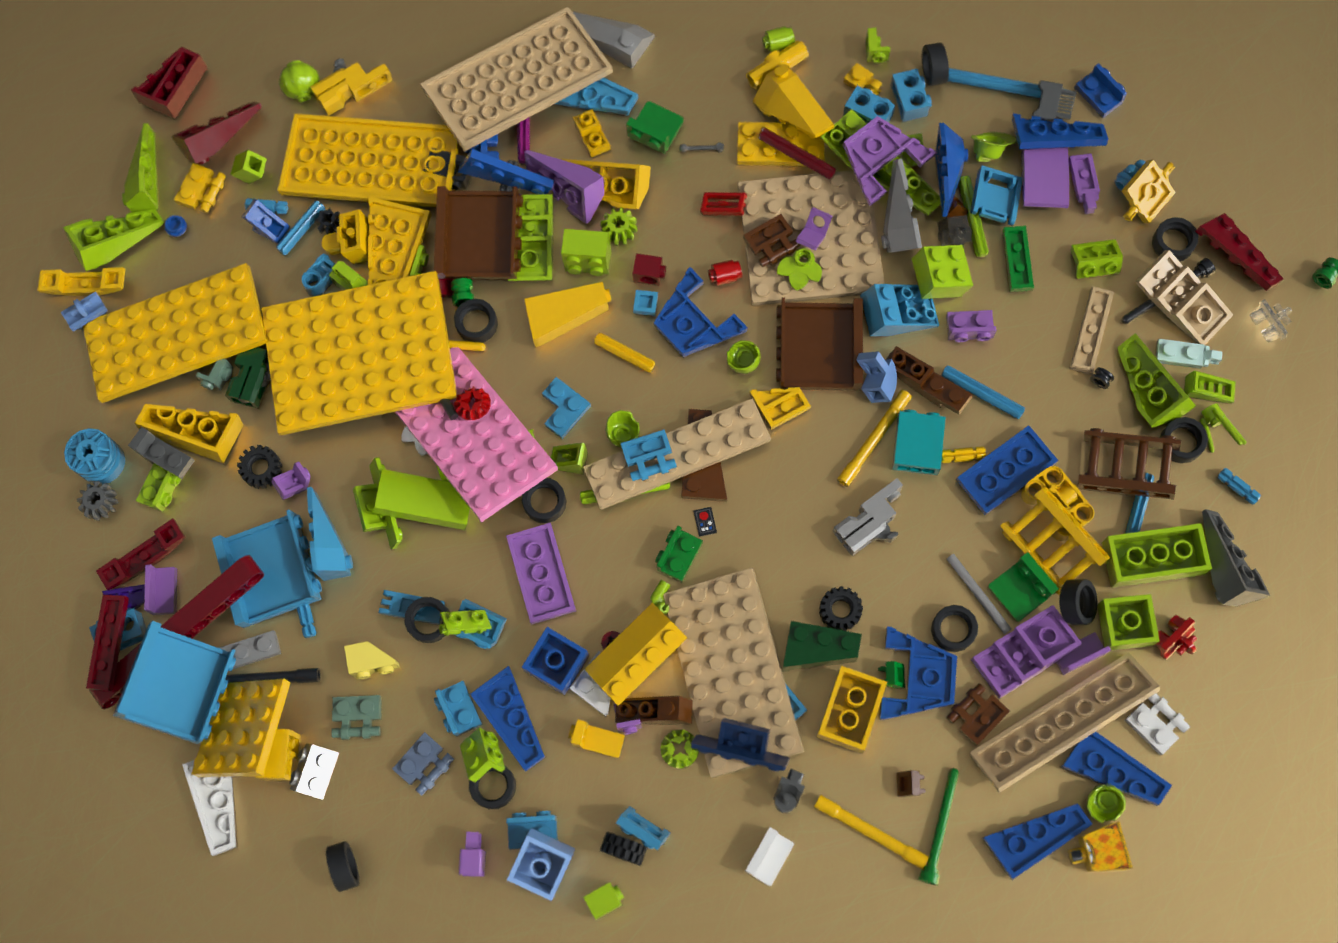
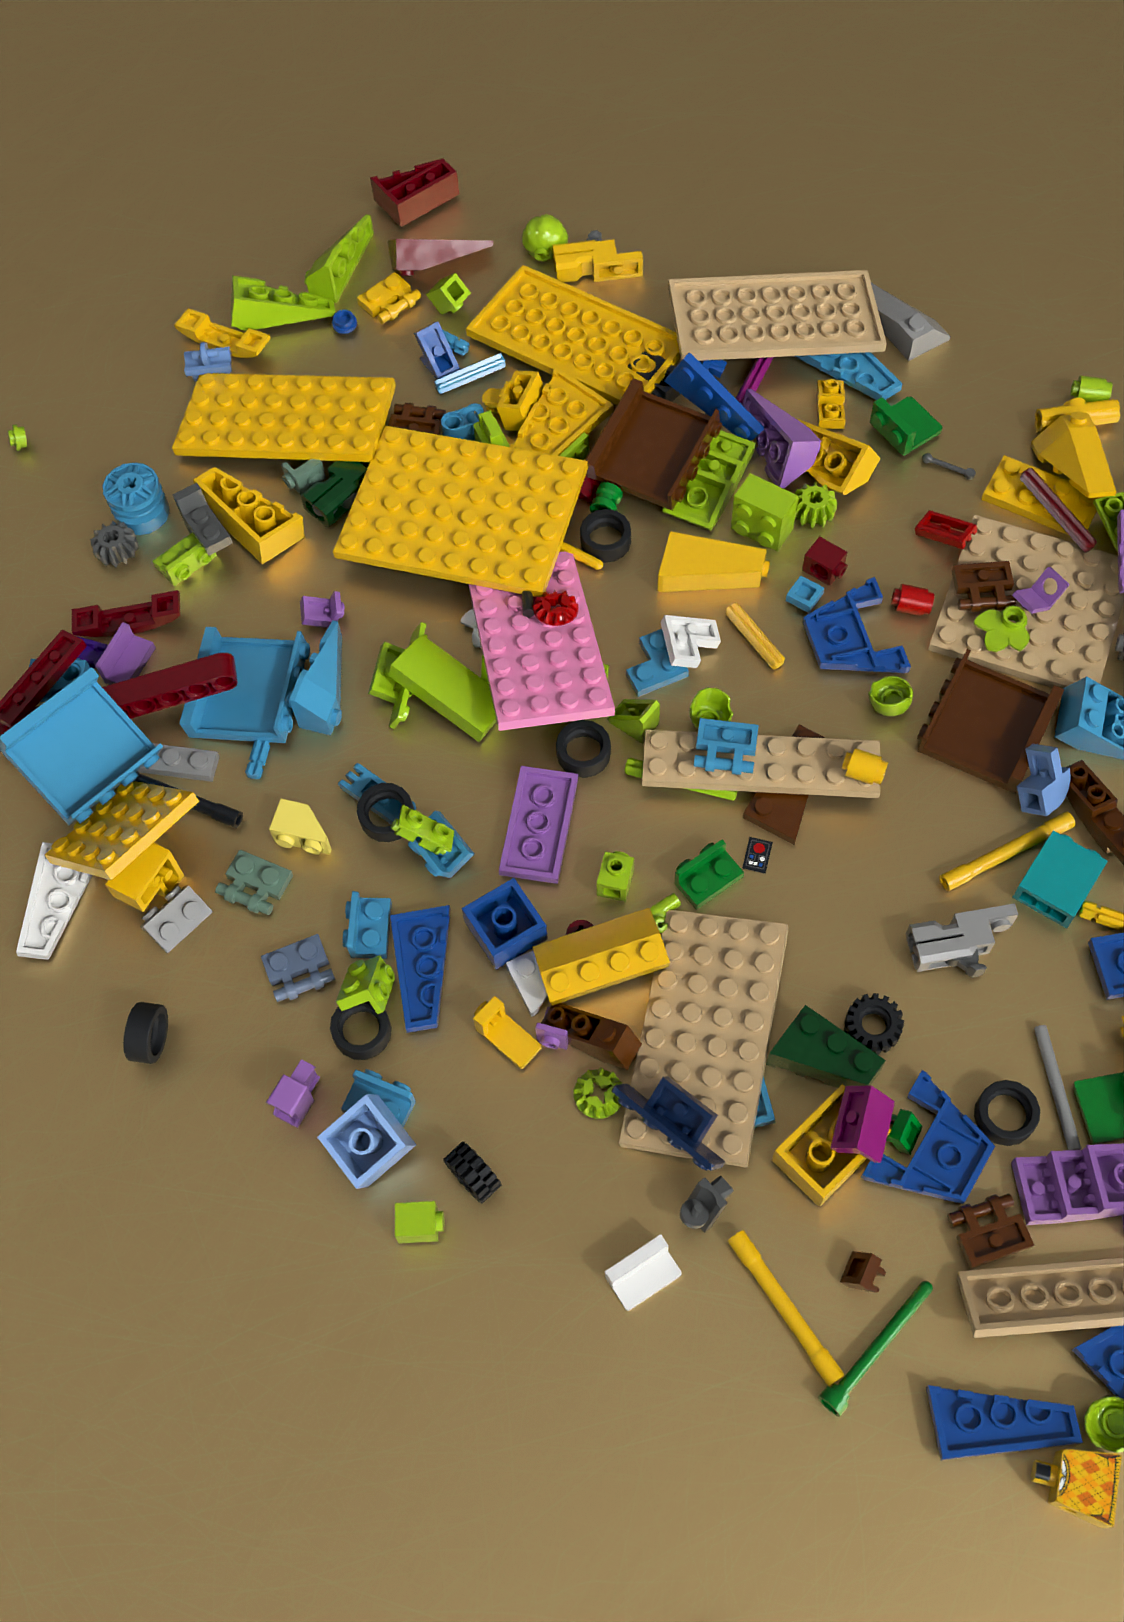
camera: 25 degrees right, 10 degrees down
black tyre [237,445,283,489] -> none
black gear [315,208,340,234] -> none
dark azure plate [616,806,671,850] -> none
yellow wing [749,387,811,430] -> none
none -> reddish brown plate [388,402,446,435]
none -> lime brick [597,851,634,902]
none -> white plate [660,615,721,668]
none -> magenta panel [831,1086,895,1163]
none -> yellow brick [841,748,889,785]

